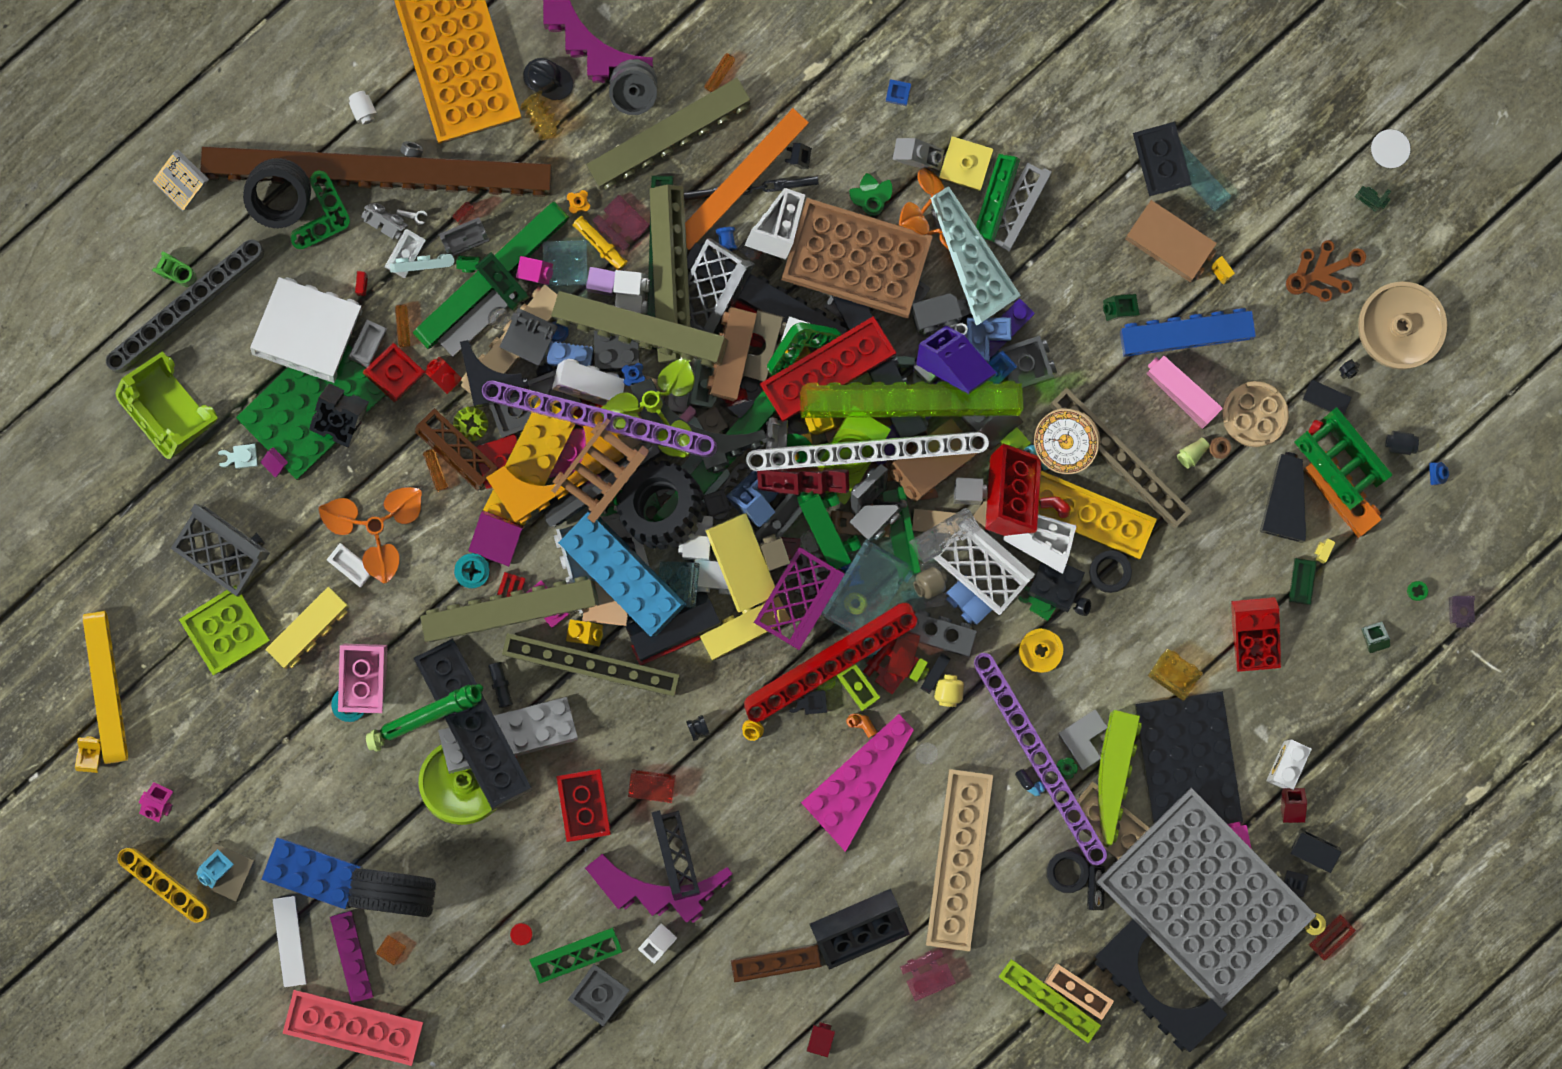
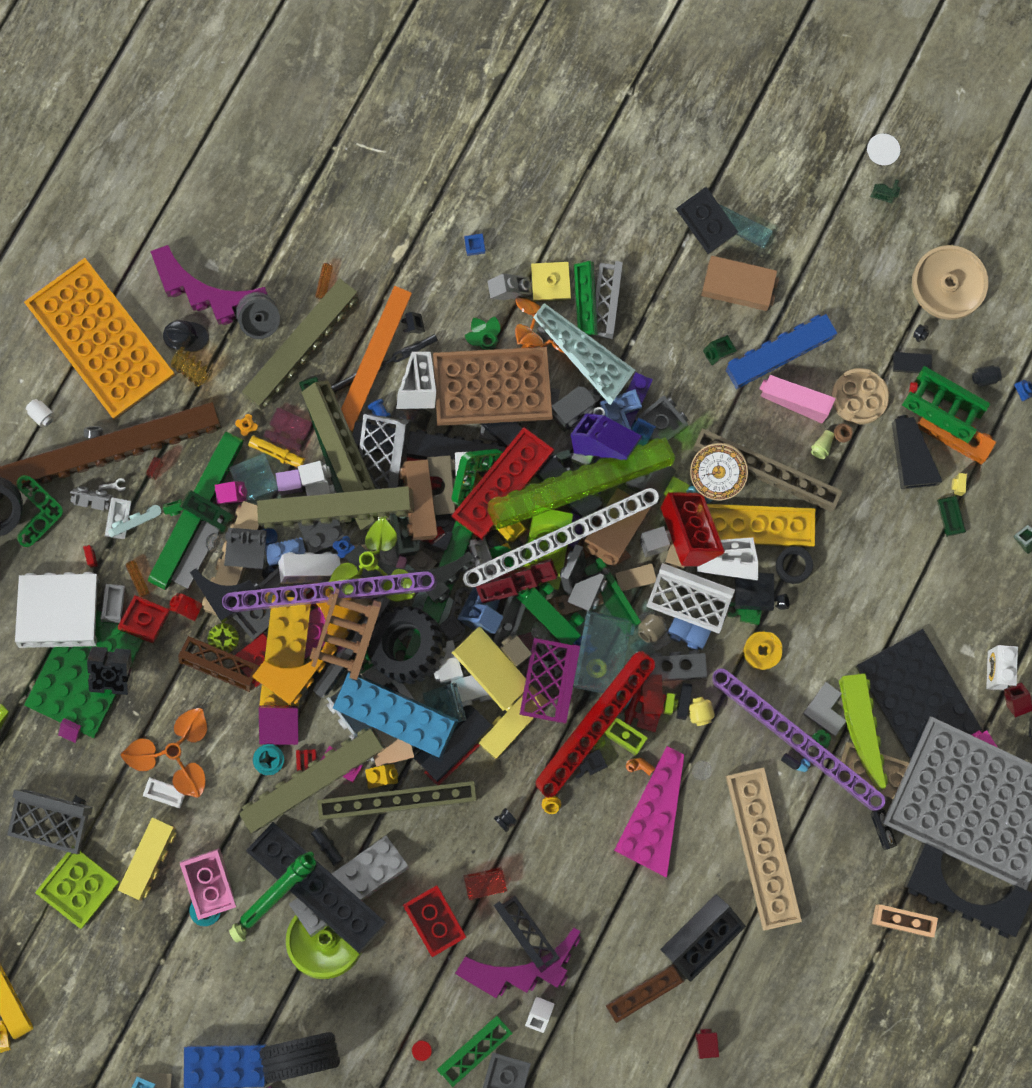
camera: 25 degrees left, 5 degrees down
dark pink brick [139,782,173,823] -> none
light aqua plate [218,444,258,469] -> none
clear orange axle [423,449,448,492] -> none
flat silver hinge [439,217,489,256] -> none
clear pink plate [900,949,956,1001] -> none
clear arch [909,508,981,563] -> none
lime plate [998,959,1101,1043] -> none
red arm [1040,496,1071,518] -> none
black tyre [1047,851,1089,893] -> none
clear yellow bracket [1148,649,1203,701] -> none
yellow tile [1211,256,1235,285] -> none
red slope [1231,597,1281,672] -> none
dark orange plant [1286,240,1366,303] -> none

